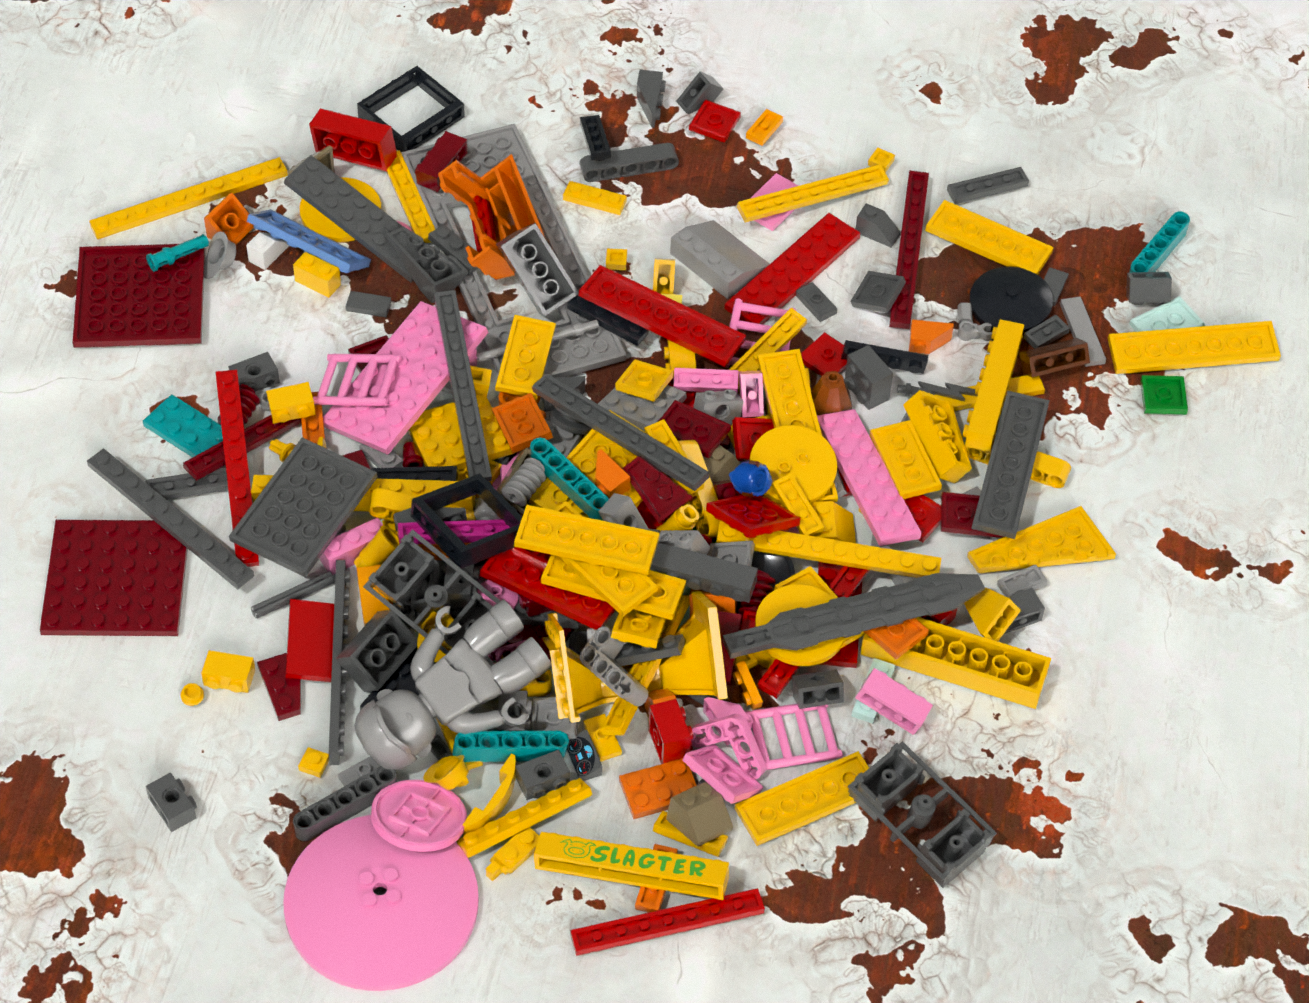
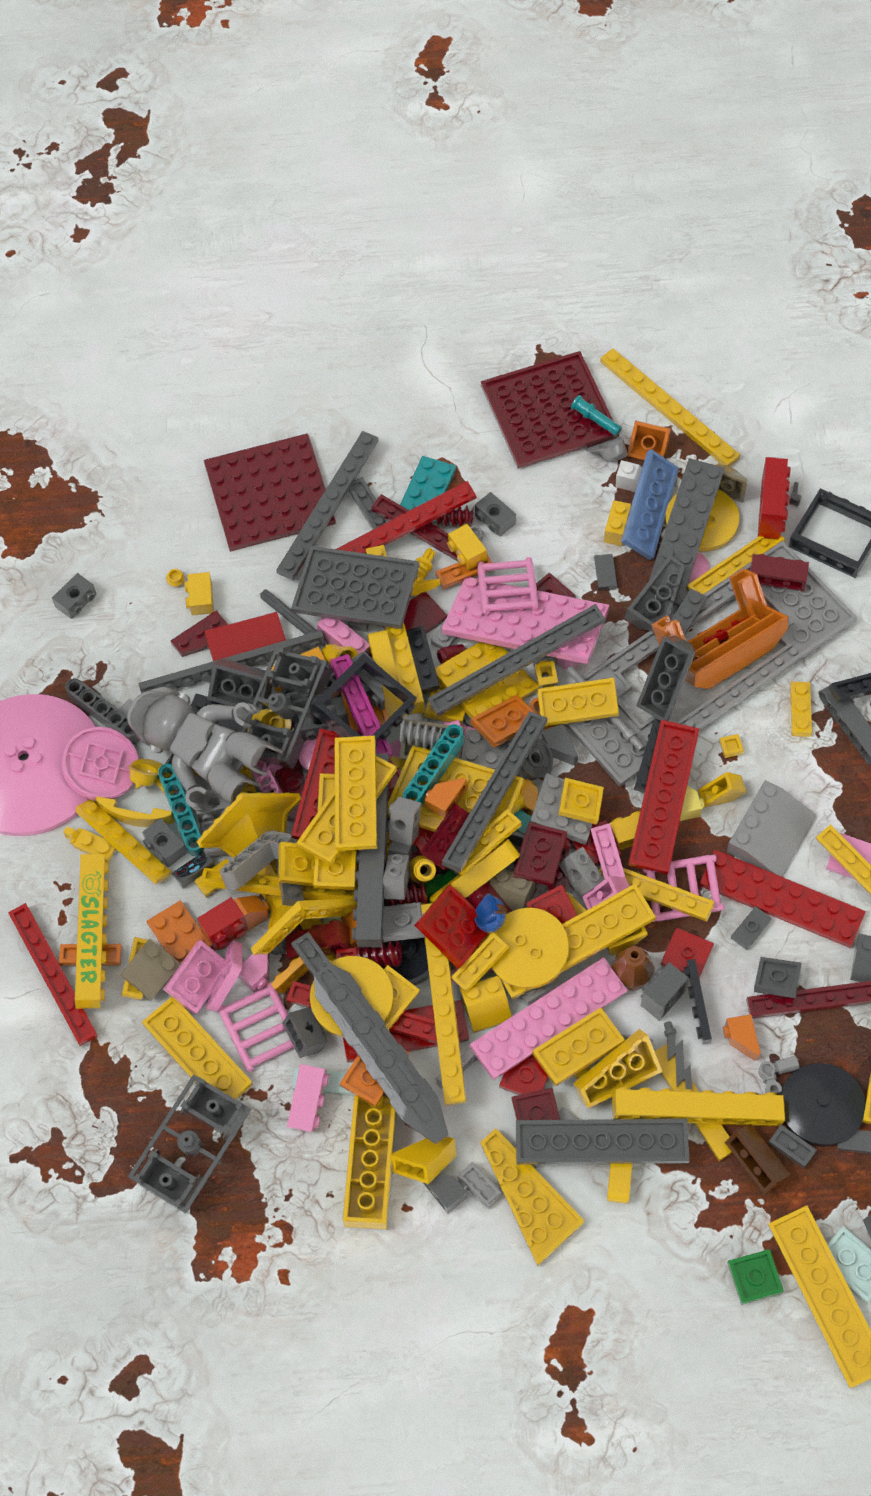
camera: 80 degrees right, 10 degrees up
yellow plate [298,747,329,778] -> none
light grey tile [1060,296,1106,367] -> none

